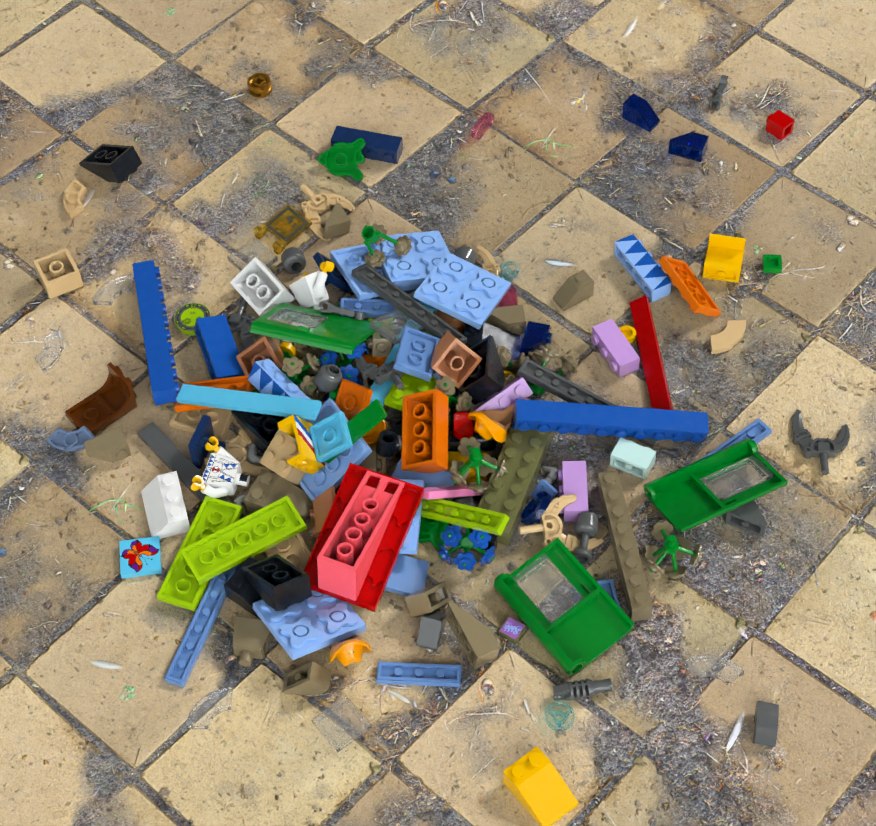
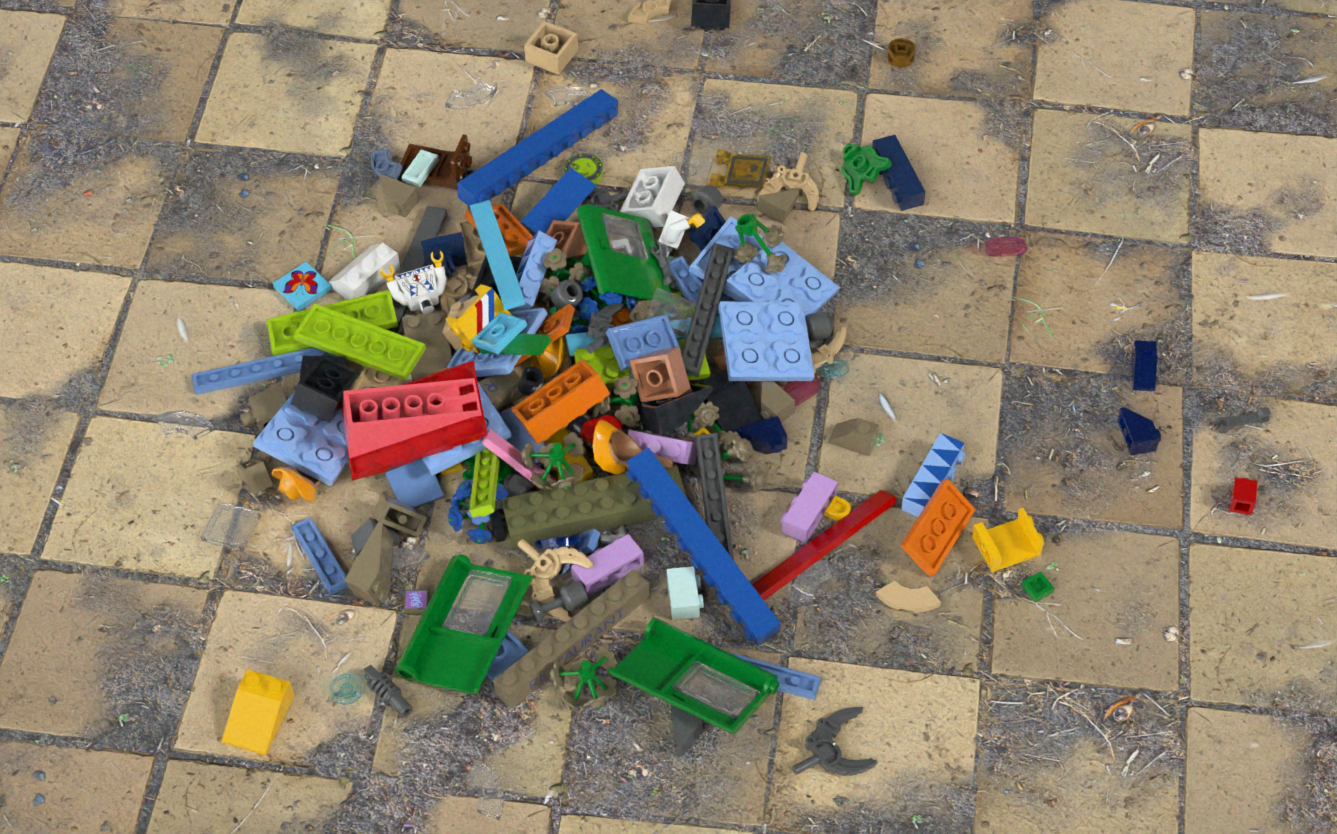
camera: 55 degrees right, 0 degrees up
none -> light aqua tile [401,150,439,188]

